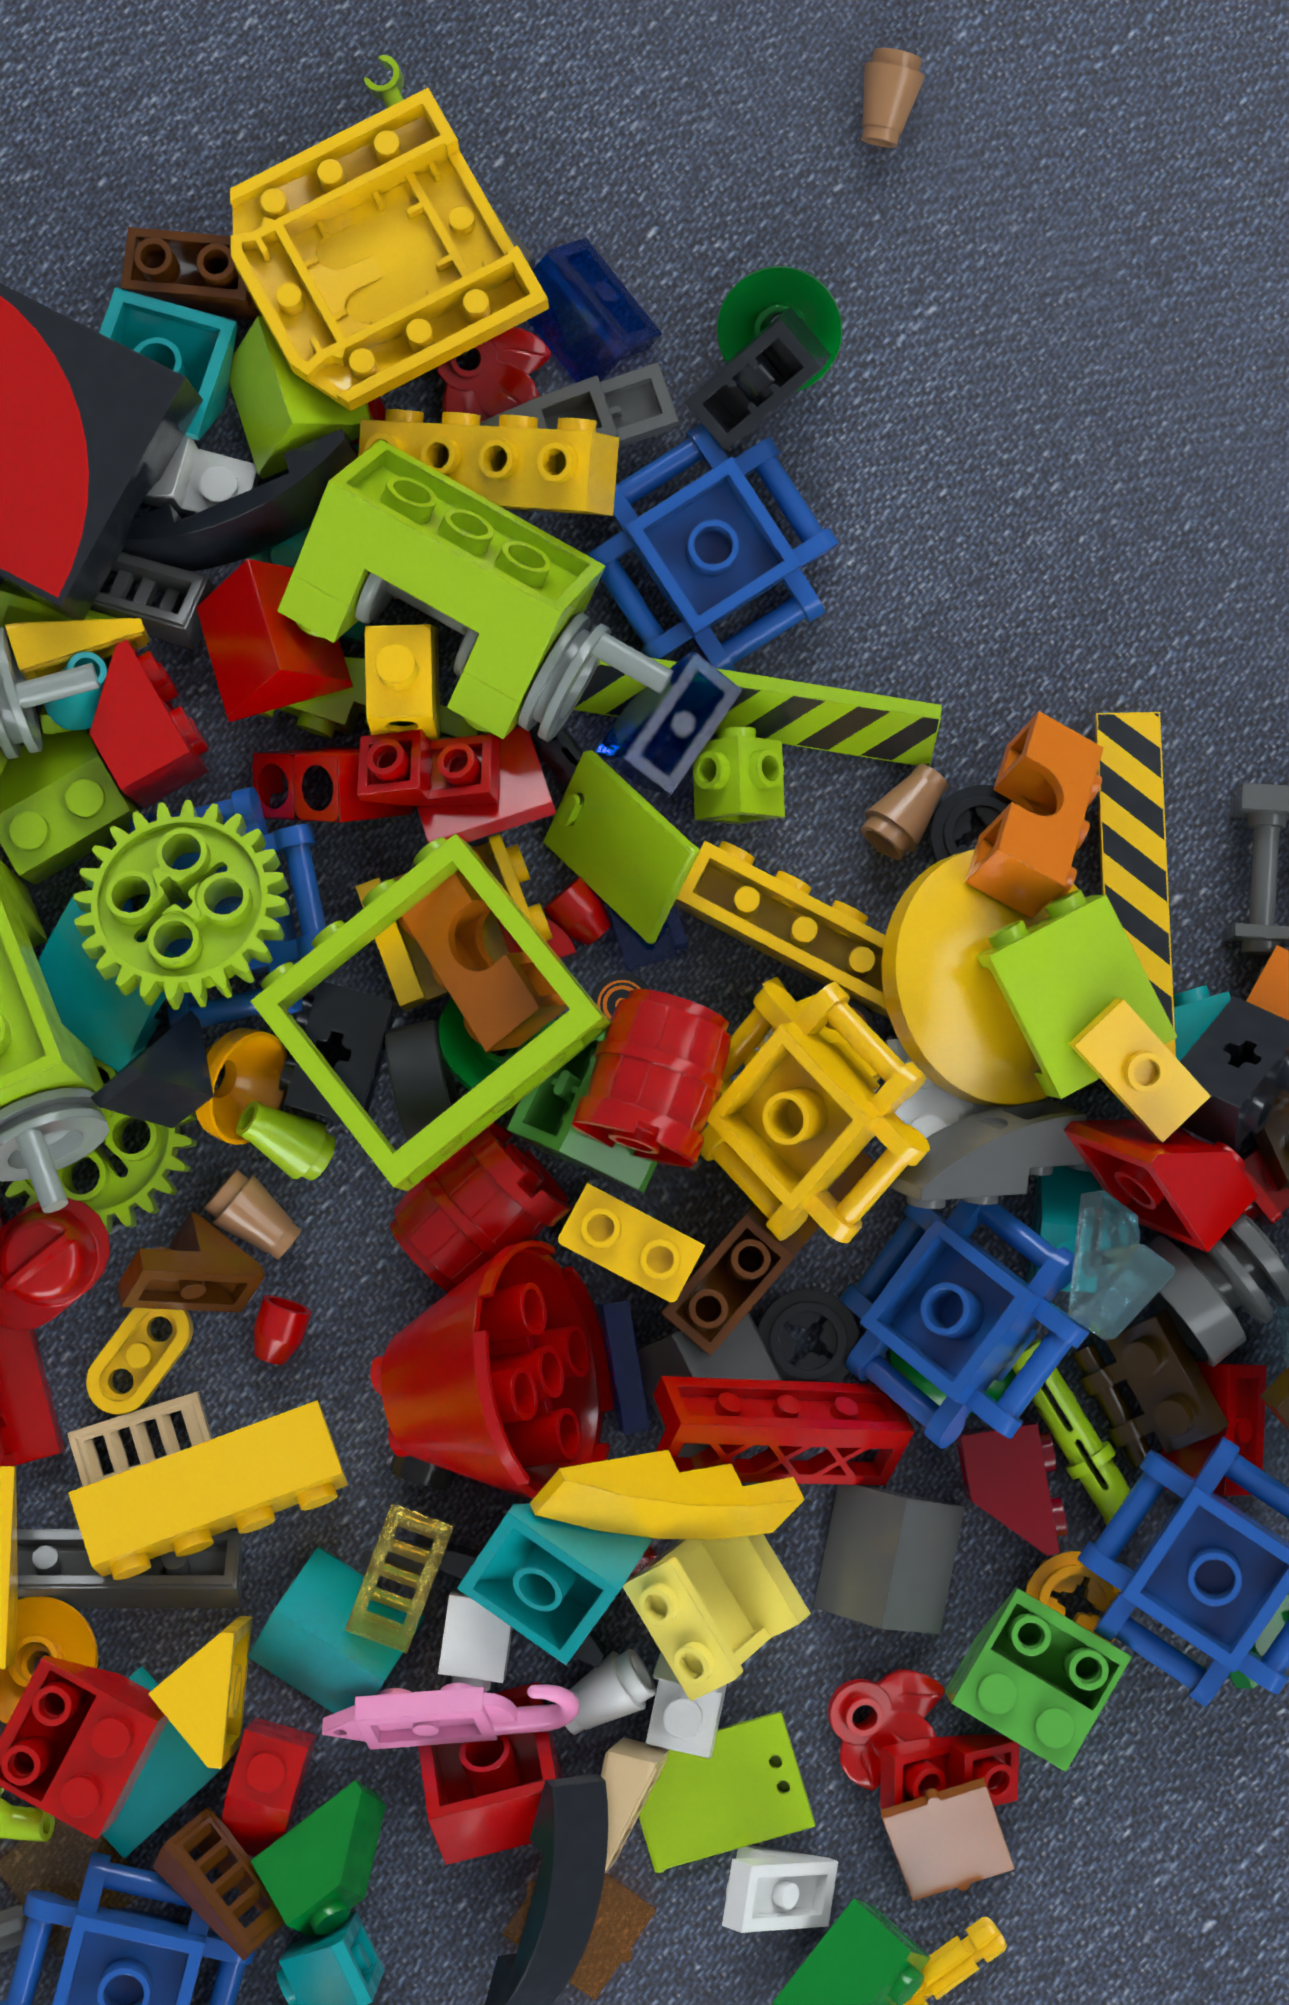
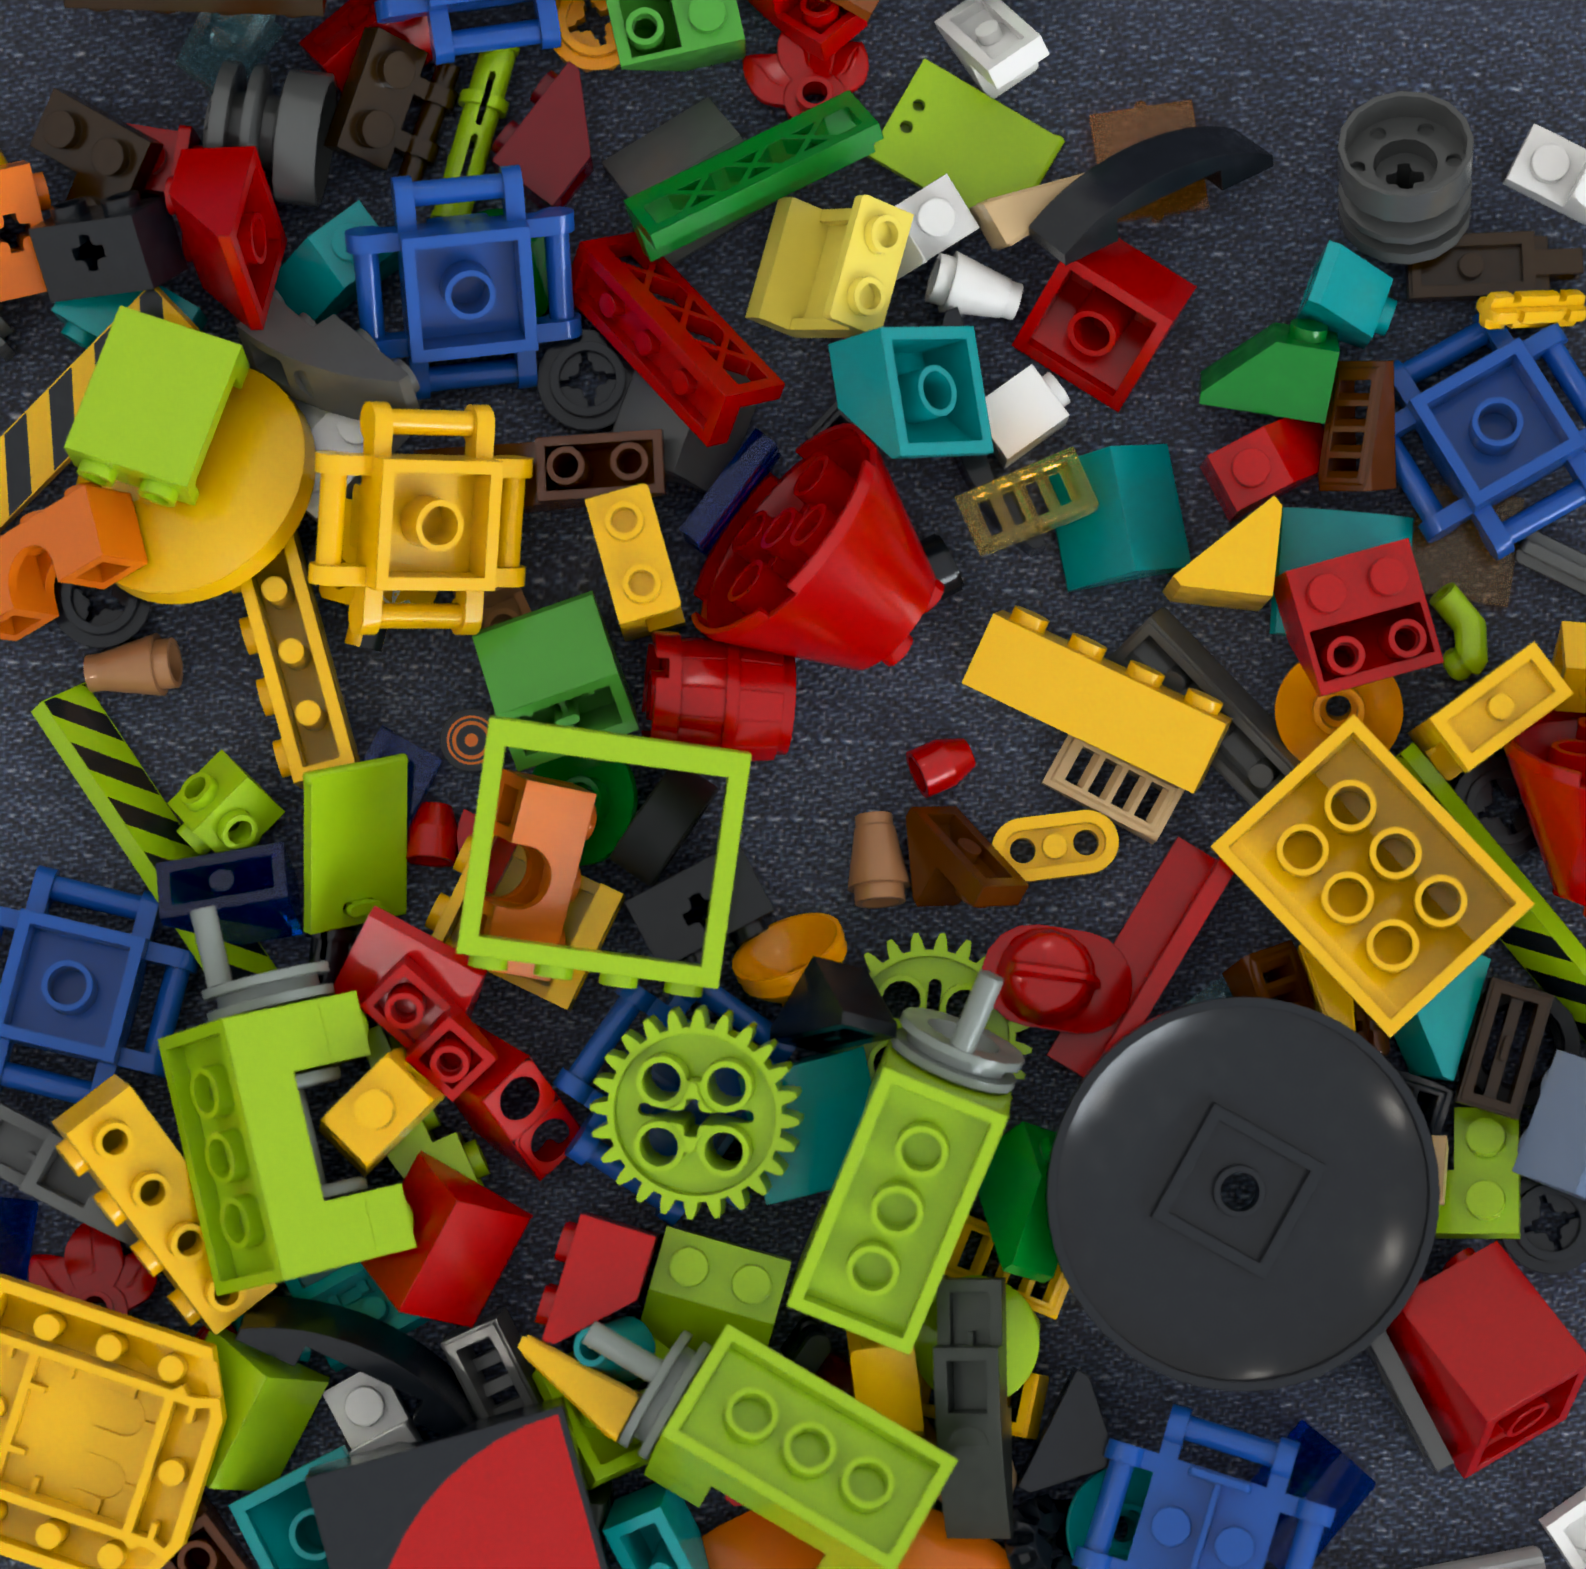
camera: 140 degrees left, 0 degrees up
lime cone [236,1100,336,1181] -> none
bright pink plate [322,1683,580,1750] -> none
yellow slope [530,1450,805,1540] -> none
red piece [572,989,732,1168] -> none
yellow plate [1068,998,1211,1143] -> none
clear light blue slope [1068,1190,1175,1340] -> none
none -> green fence [623,90,884,262]

